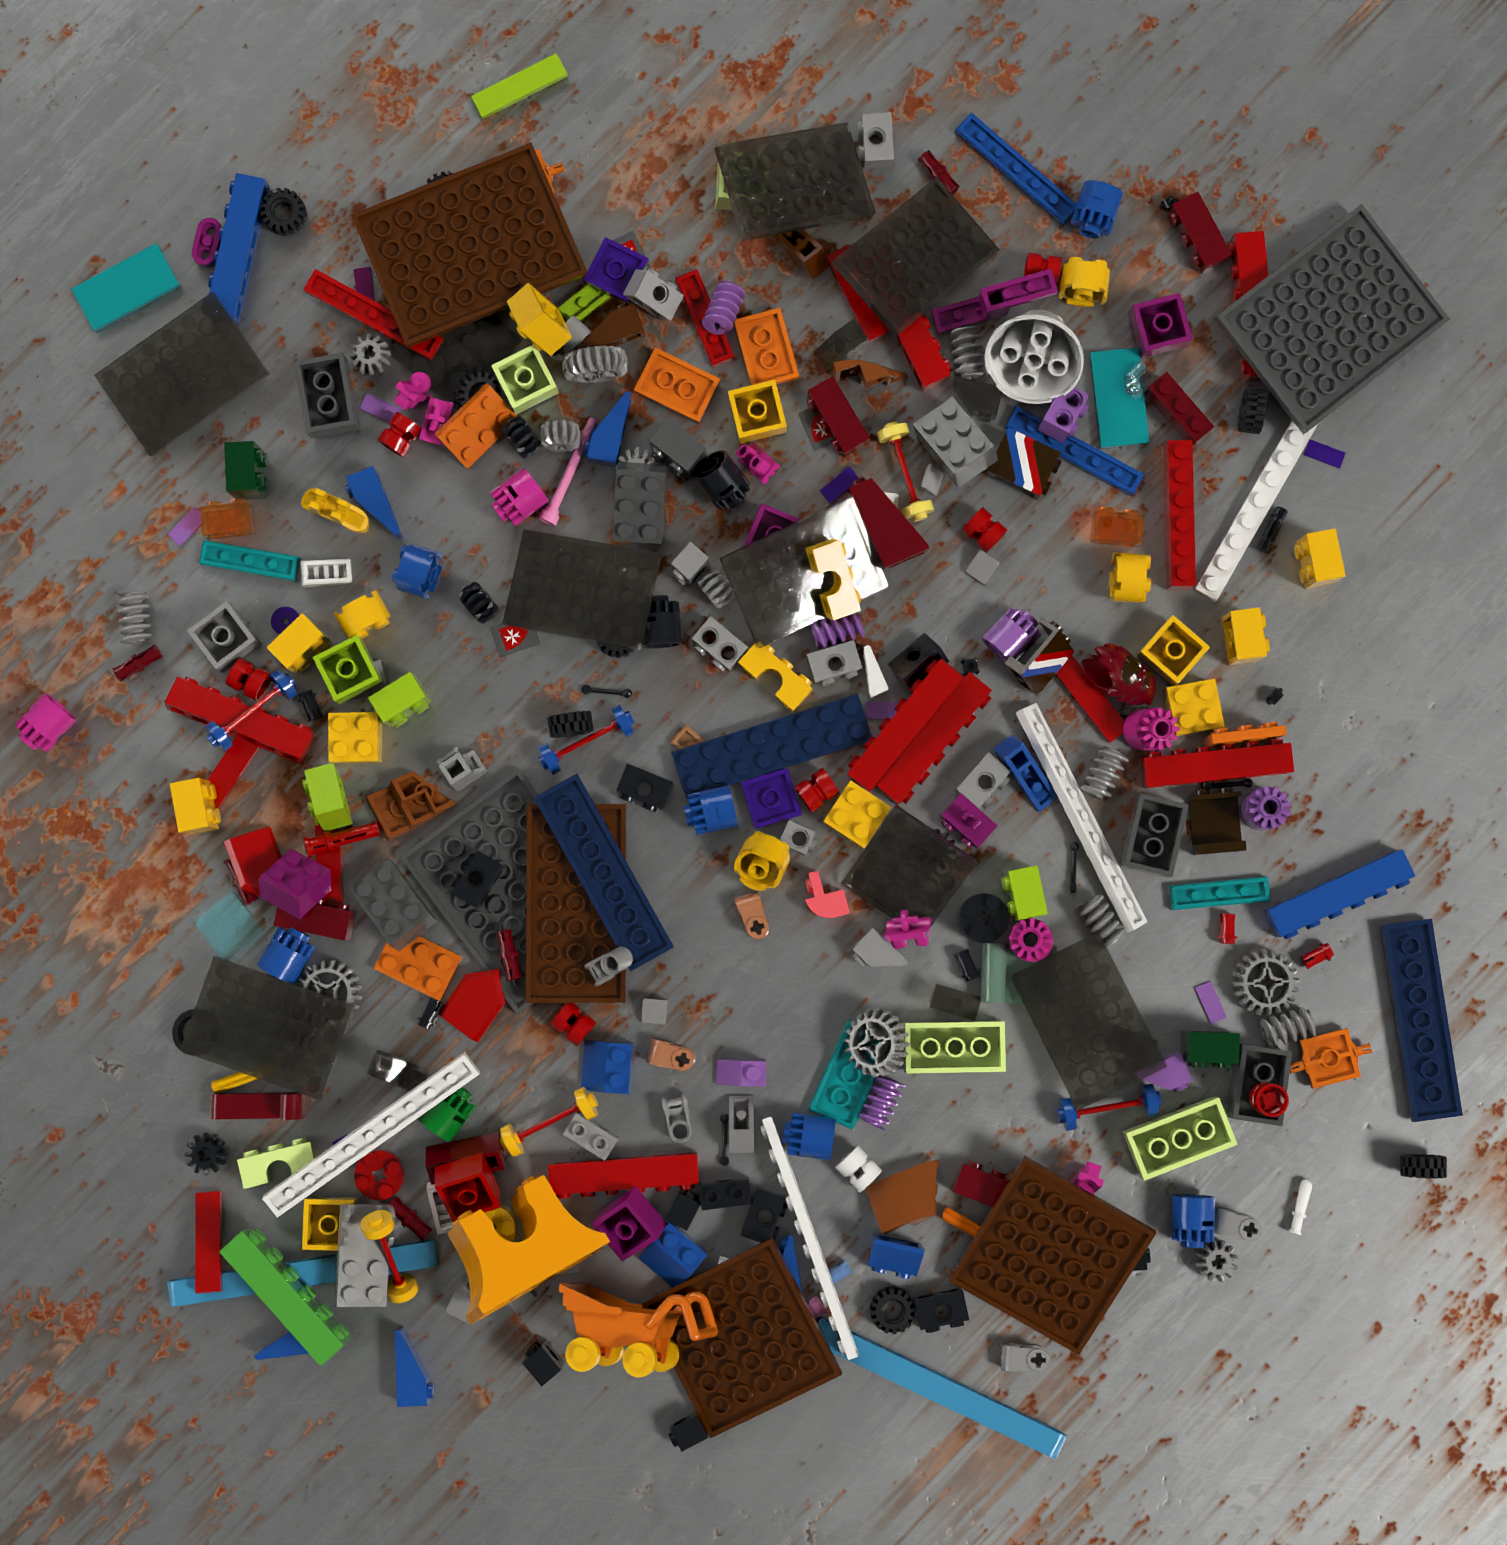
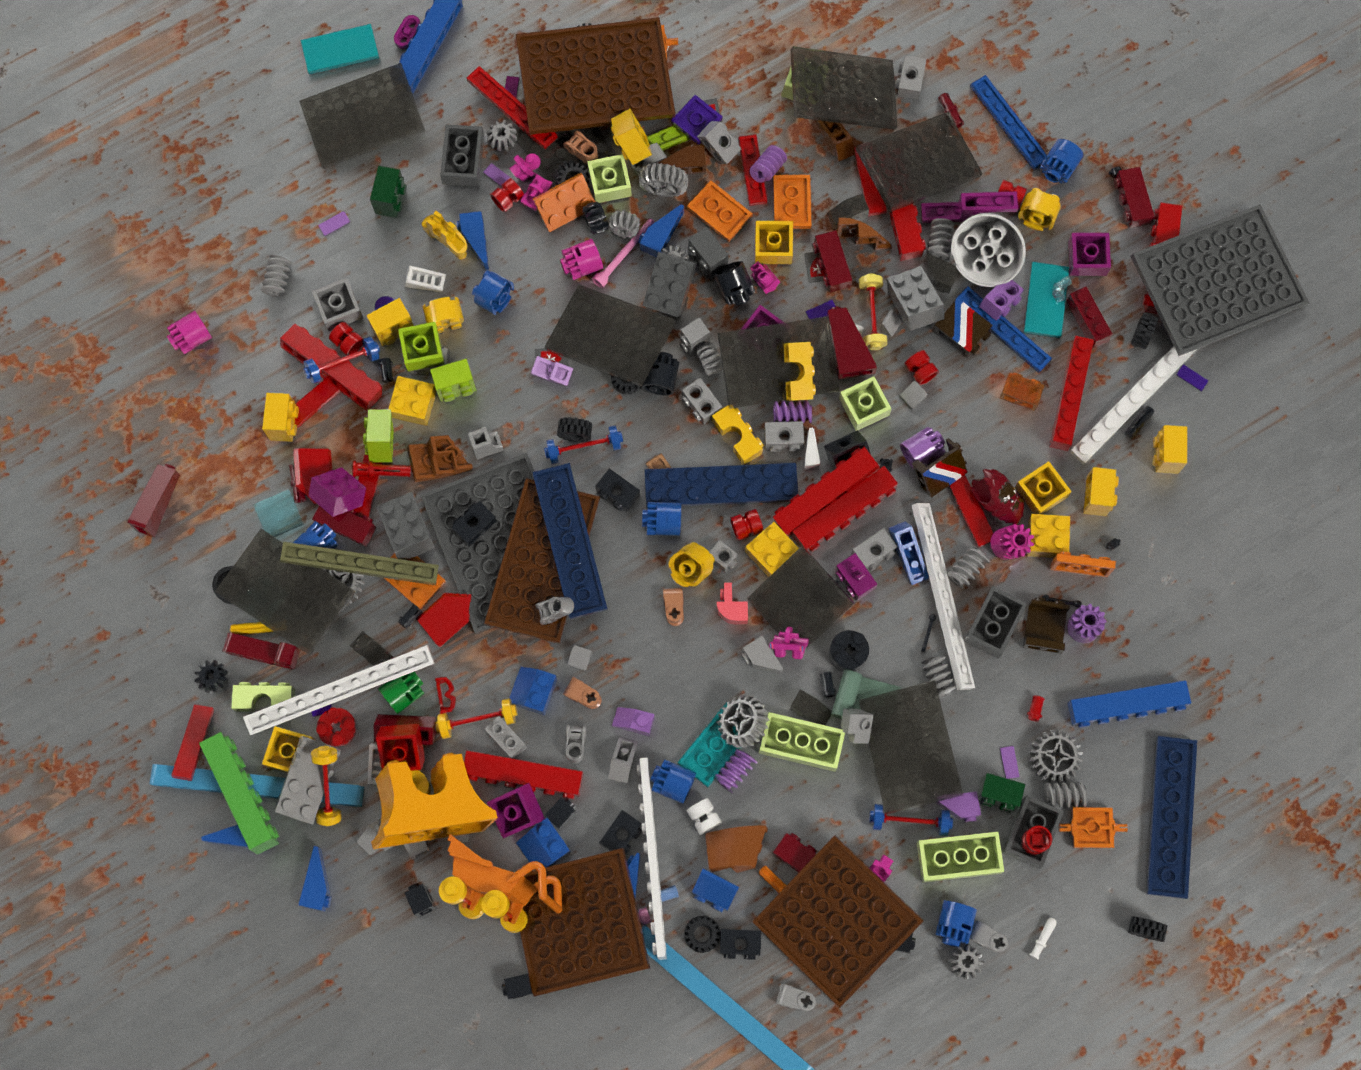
camera: 15 degrees right, 10 degrees down
dark red pin [112,644,163,682] -> none
teal tile [199,540,300,582] -> none
clear orange brick [200,499,256,540] -> none
black tyre [260,188,307,236] -> none
dark red pin [389,1196,433,1241] -> none
black gear [458,582,499,623] -> none
dark red pin [496,929,522,981] -> none
red wheel [550,1003,597,1047] -> none
black hinge [581,685,632,698] -> none
black brick [699,1176,752,1210] -> none
black hinge [720,1114,729,1166] -> none
dark purple plate [741,768,802,829] -> none
medium lavender window [865,701,898,719] -> none
lime brick [1001,865,1048,921] -> none
dark pink gear [1009,918,1054,963] -> none
yellow brick [1109,552,1151,603] -> none
red brick [1140,739,1294,789] -> none
teal tile [1169,877,1271,910] -> none
red pin [1300,943,1334,970] -> none
none -> dark red slope [127,464,180,538]
none -> olive plate [280,541,439,586]
none -> red helmet [435,677,456,714]
none -> lavender slope [530,356,573,386]
none -> nougat piece [563,130,598,165]
none -> yellowish green brick [839,376,891,431]
none -> light grey brick [841,709,874,744]

